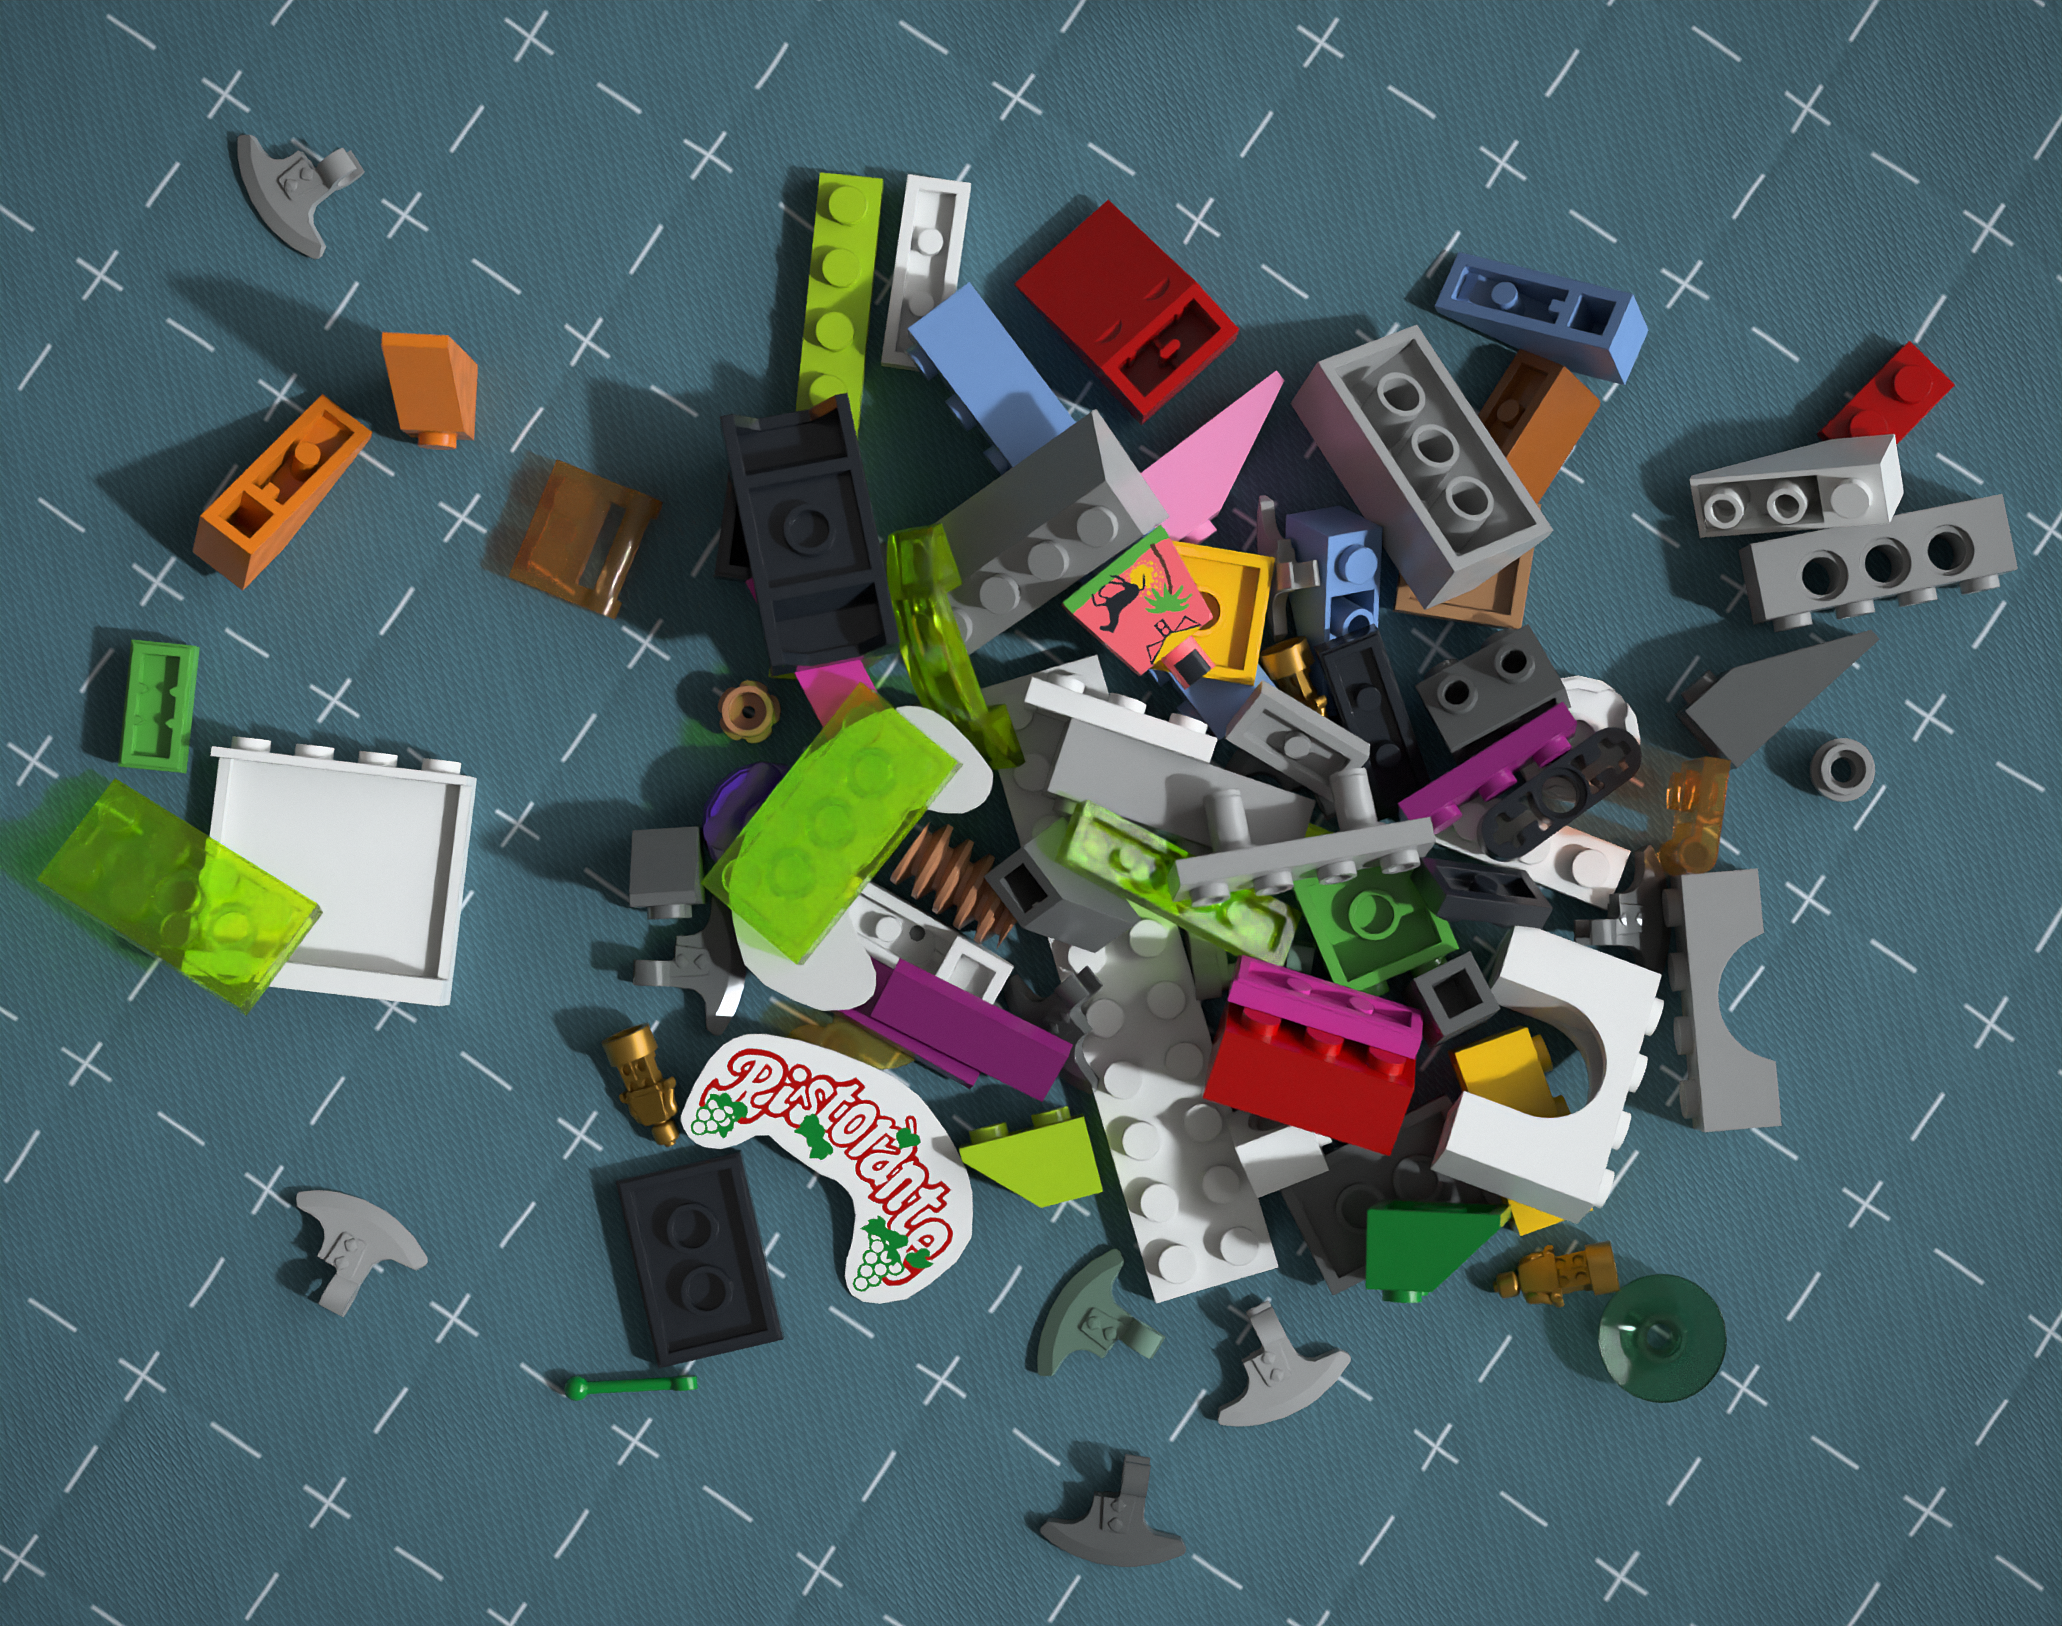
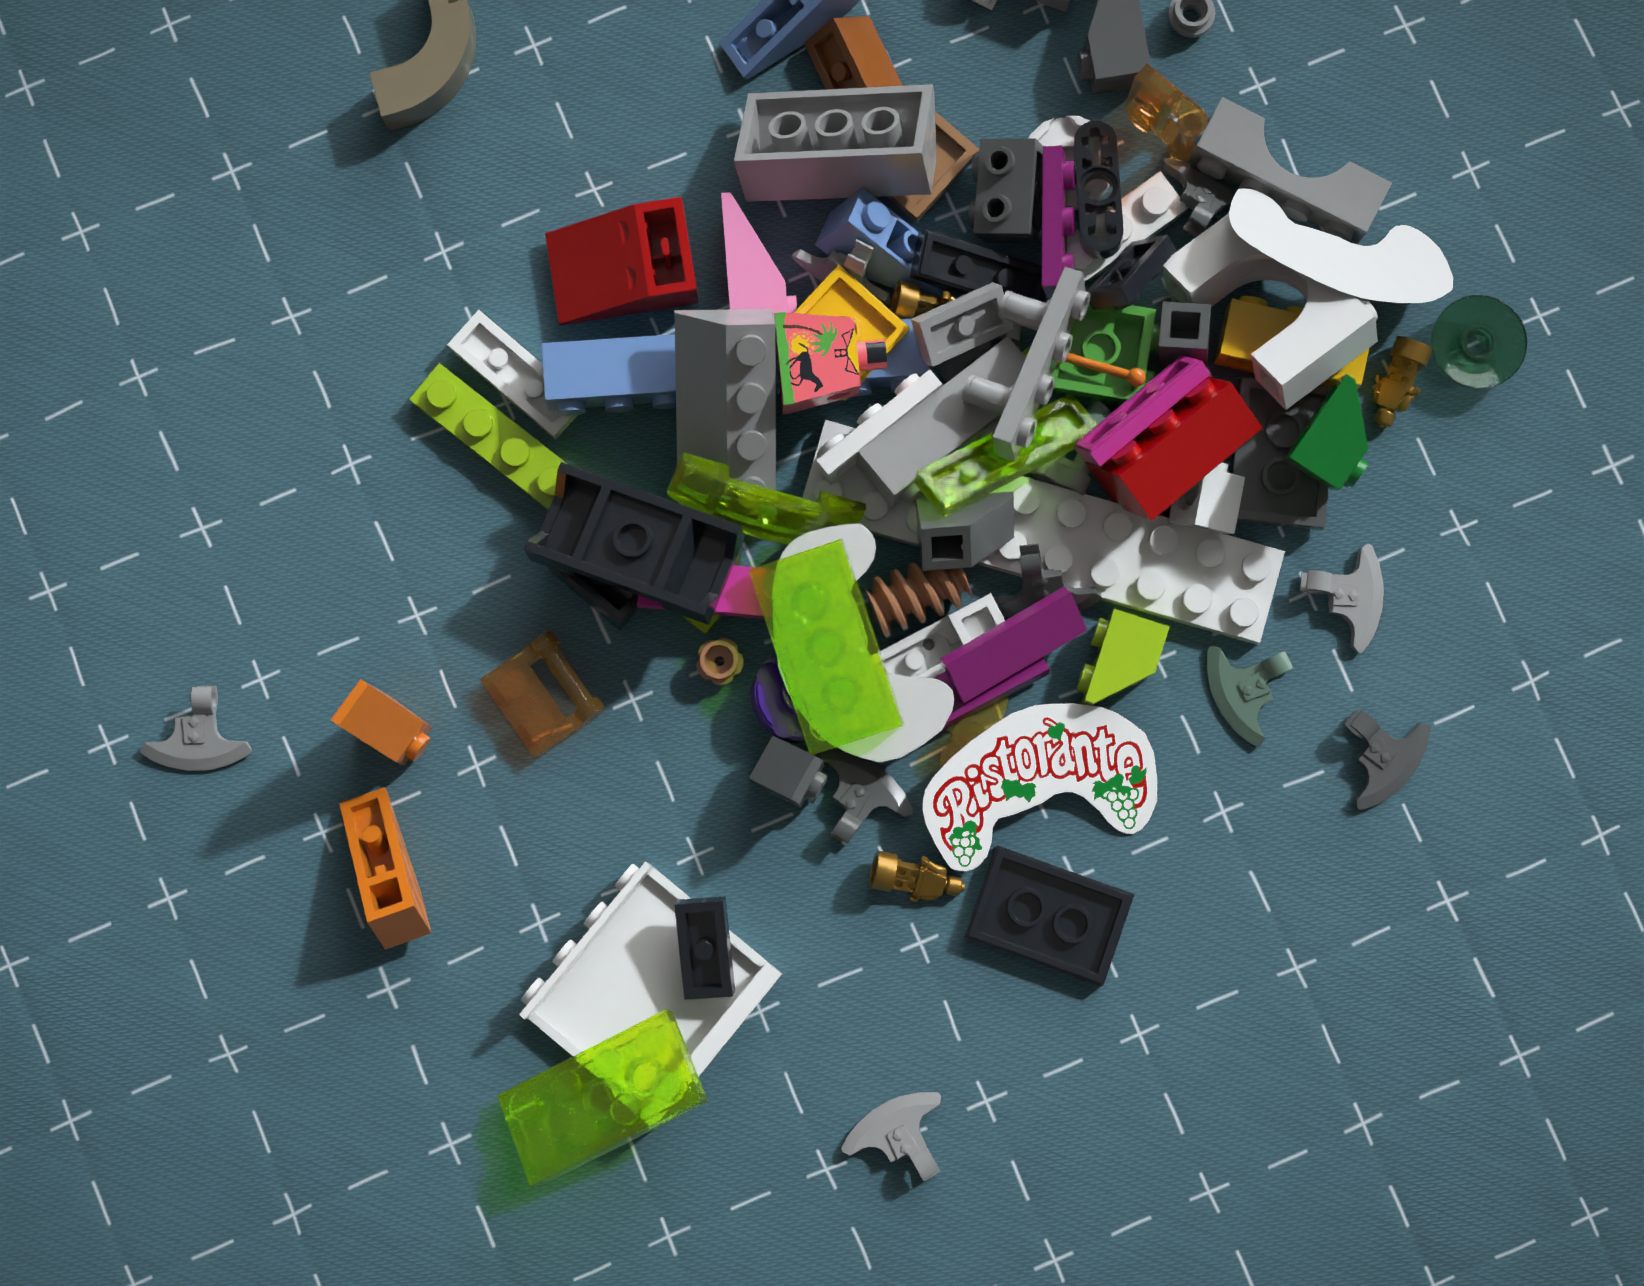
camera: 55 degrees left, 5 degrees down
bright green plate [118,639,200,773] -> none
green hinge [564,1375,698,1401] -> none
none -> black plate [674,896,735,1000]
none -> orange hinge [1056,353,1146,387]
none -> white sticker [1229,189,1453,303]

